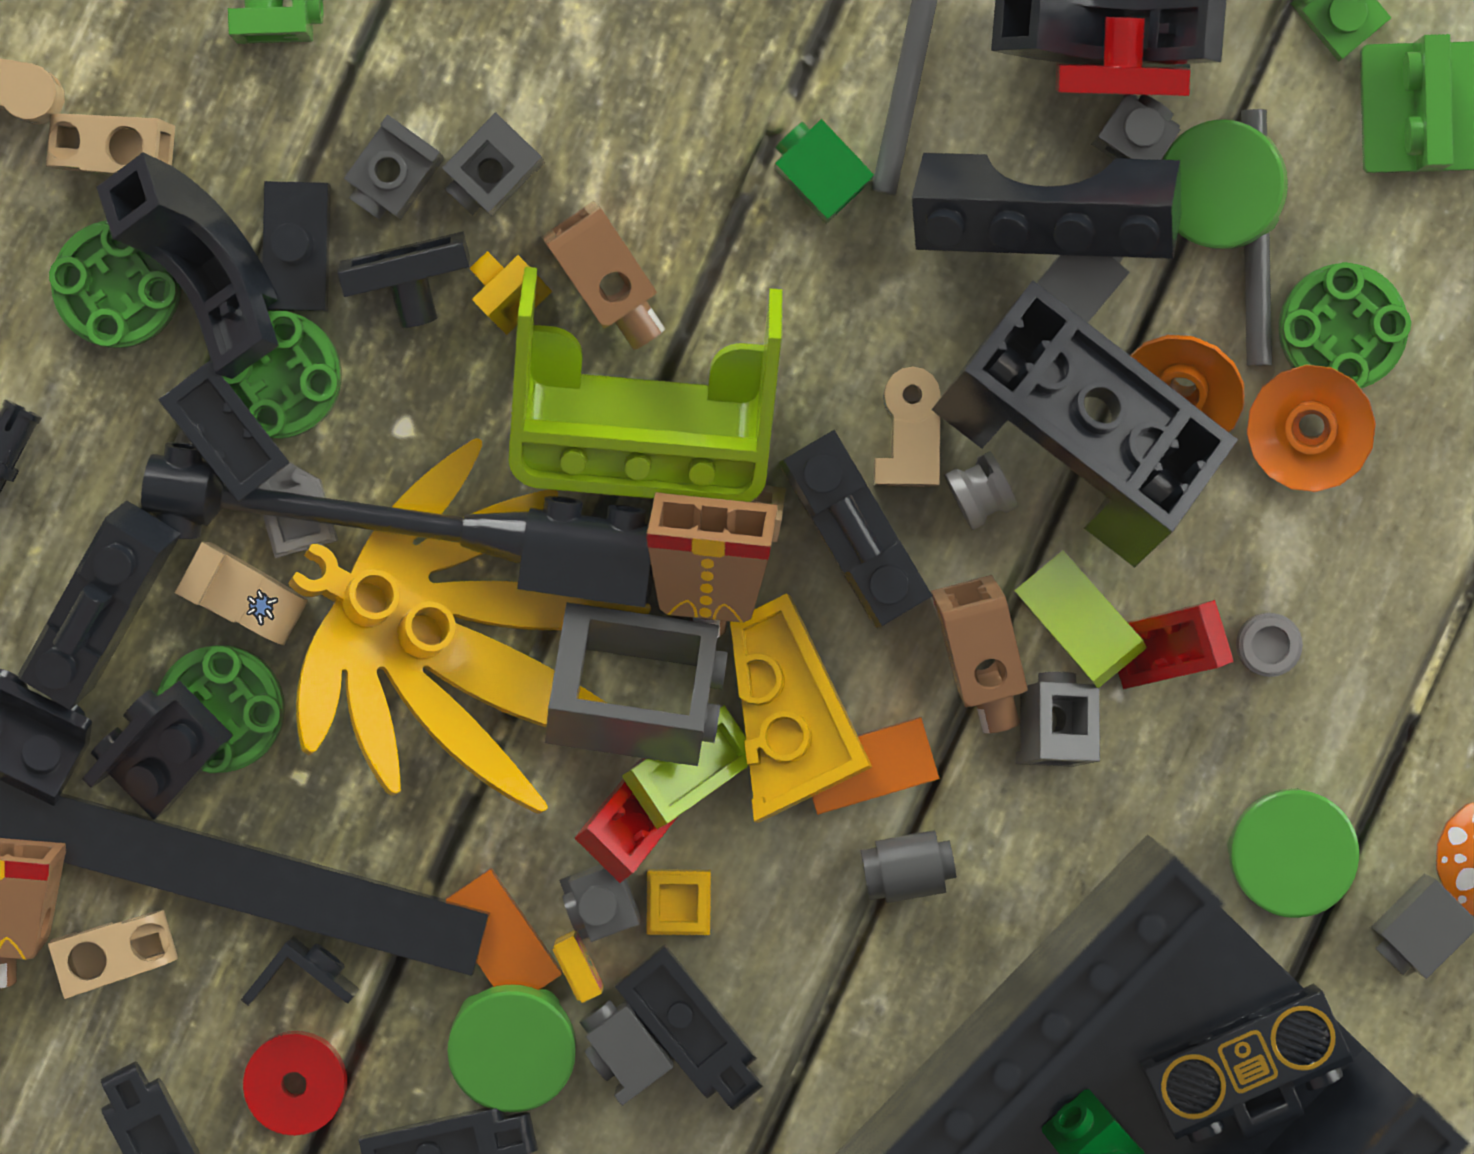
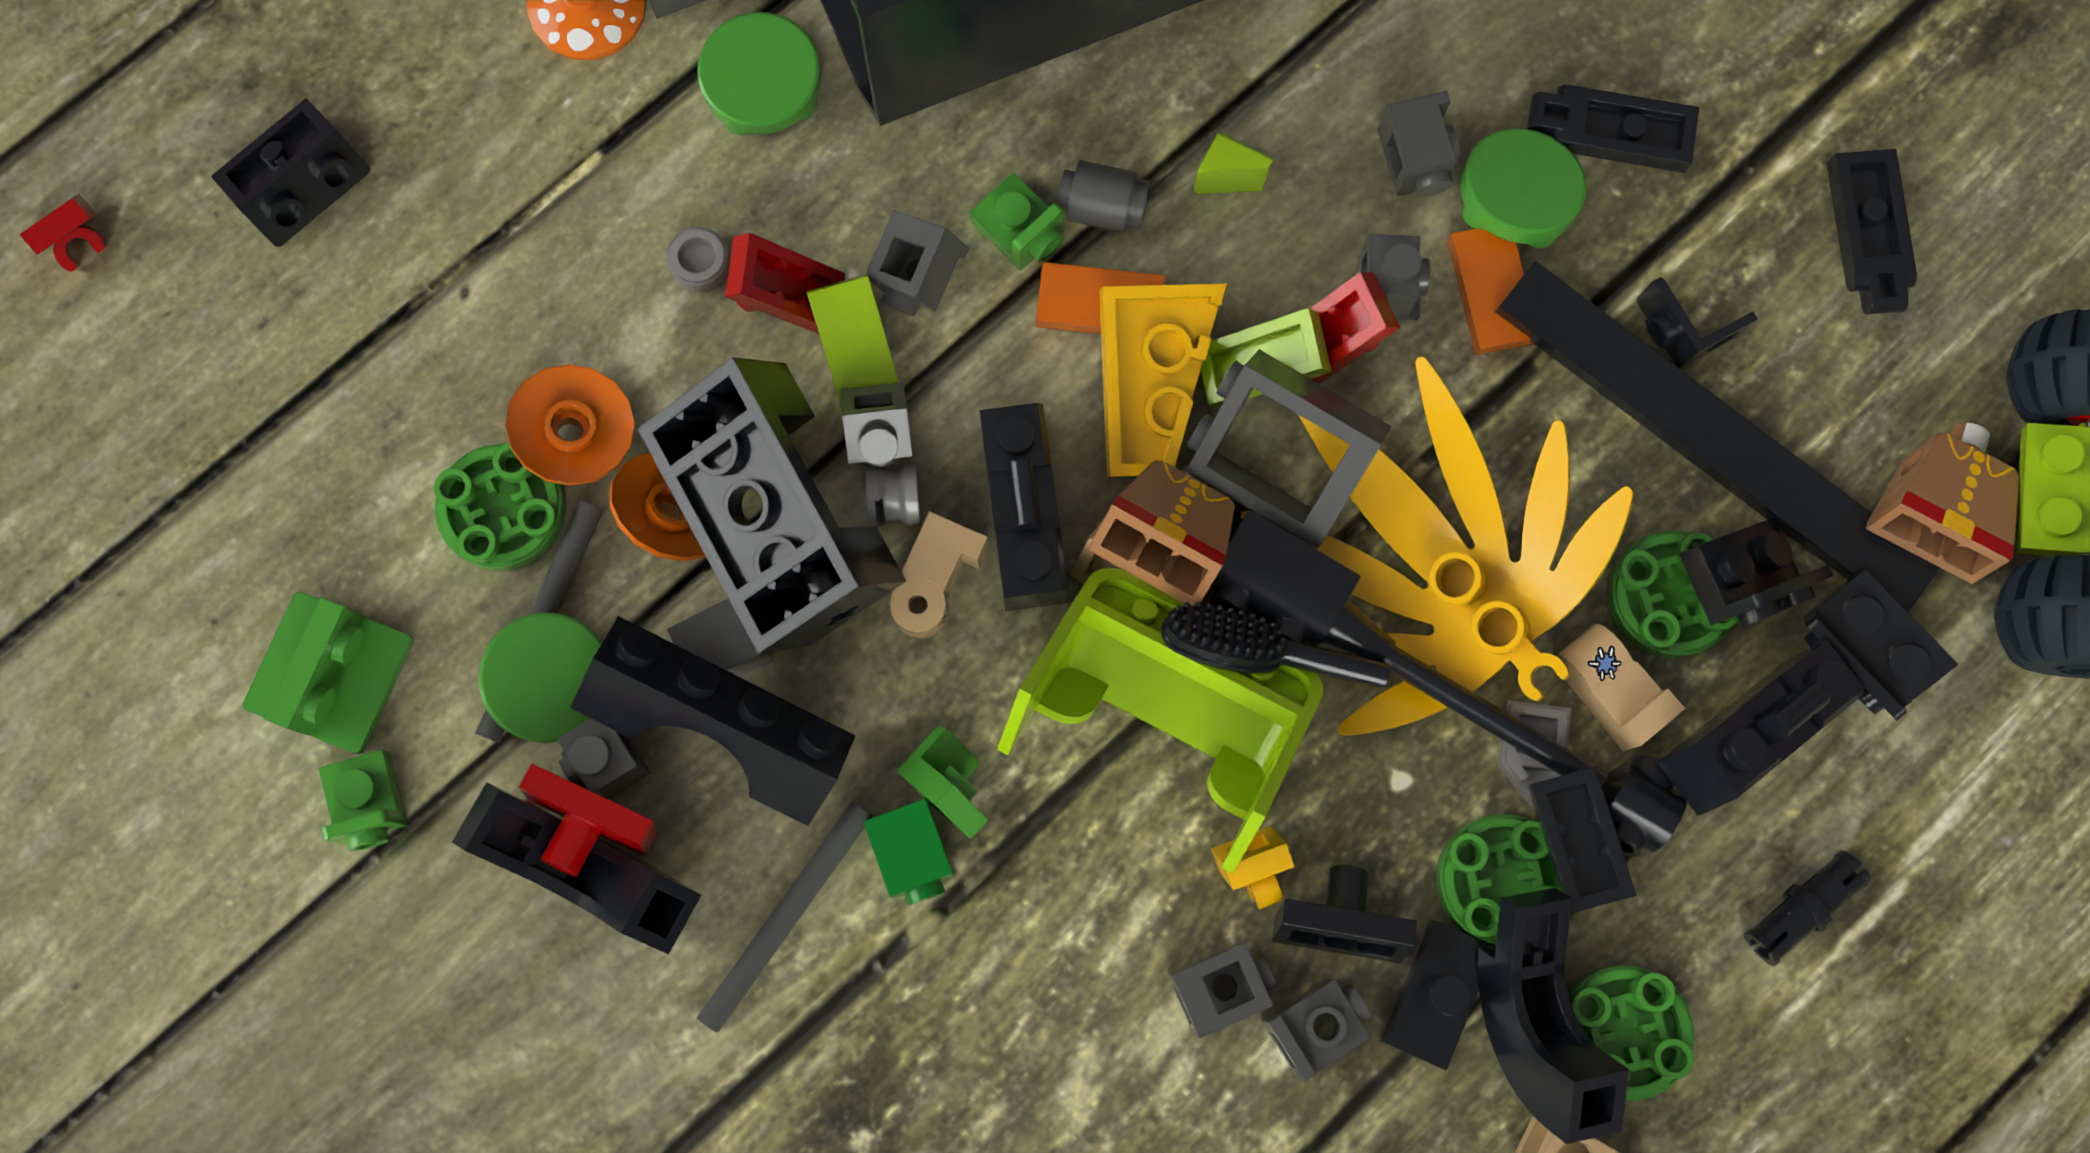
camera: 160 degrees left, 10 degrees down
tan leg [48,910,178,999] -> none
red piece [243,1031,347,1136] -> none
medium nougat torso [541,201,665,350] -> none
yellow tile [552,930,604,1003] -> none
black hinge [615,944,763,1110] -> none
yellow tile [647,869,711,935] -> none
medium nougat torso [931,575,1028,733] -> none
none -> brick [840,382,912,467]
none -> bright green bracket [896,725,988,840]
none -> bright green bracket [969,172,1065,271]
none -> black piece [1161,602,1390,689]
none -> lime slope [1193,133,1273,194]

